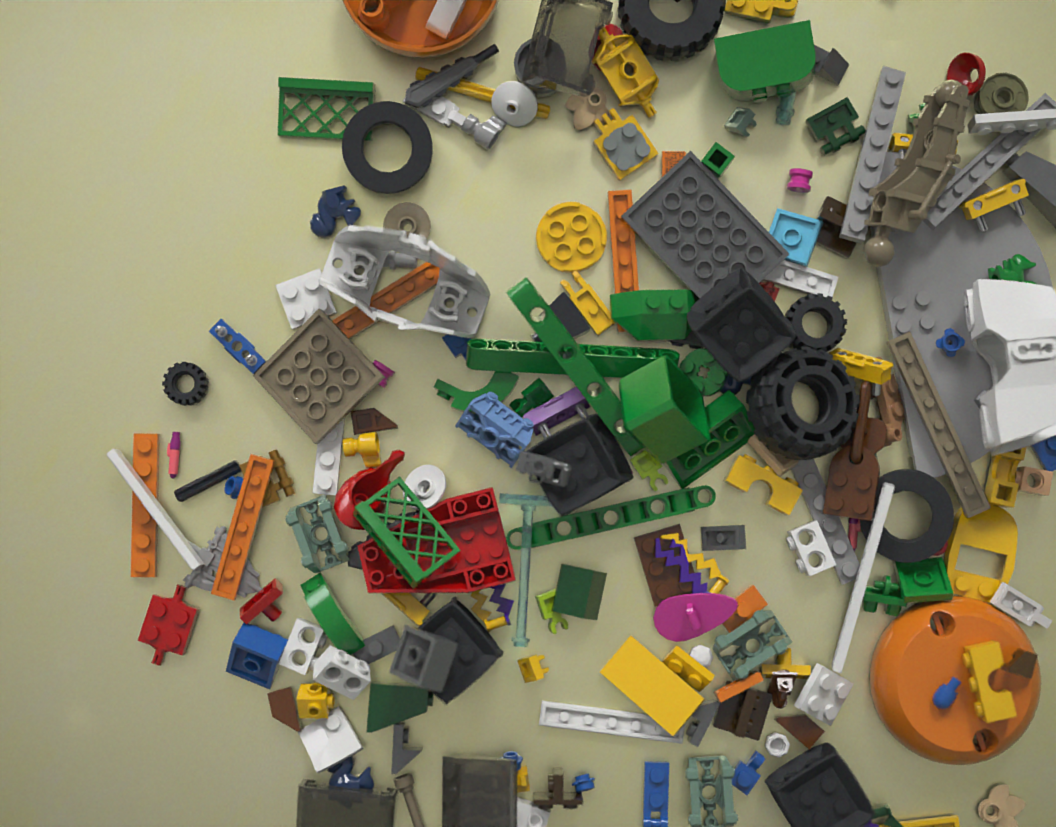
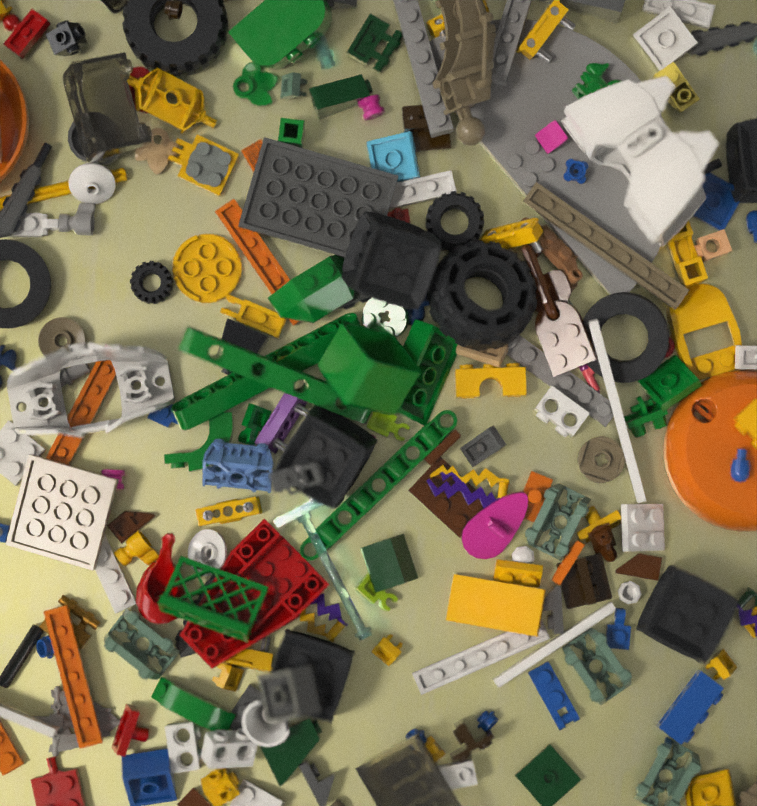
camera: 30 degrees left, 0 degrees up
none -> black tyre [130,261,173,304]
none -> yellow piece [195,496,263,527]
none -> yellow tile [212,663,244,692]
none -> green plate [233,62,278,106]
none -> white helmet [242,700,289,747]
none -> dark green slope [309,74,373,120]
none -> reddish brown tile [424,429,461,465]
none -> white tile [493,602,616,687]
none -> dark pink slope [534,120,568,155]
none -> dark tan plate [577,436,625,483]

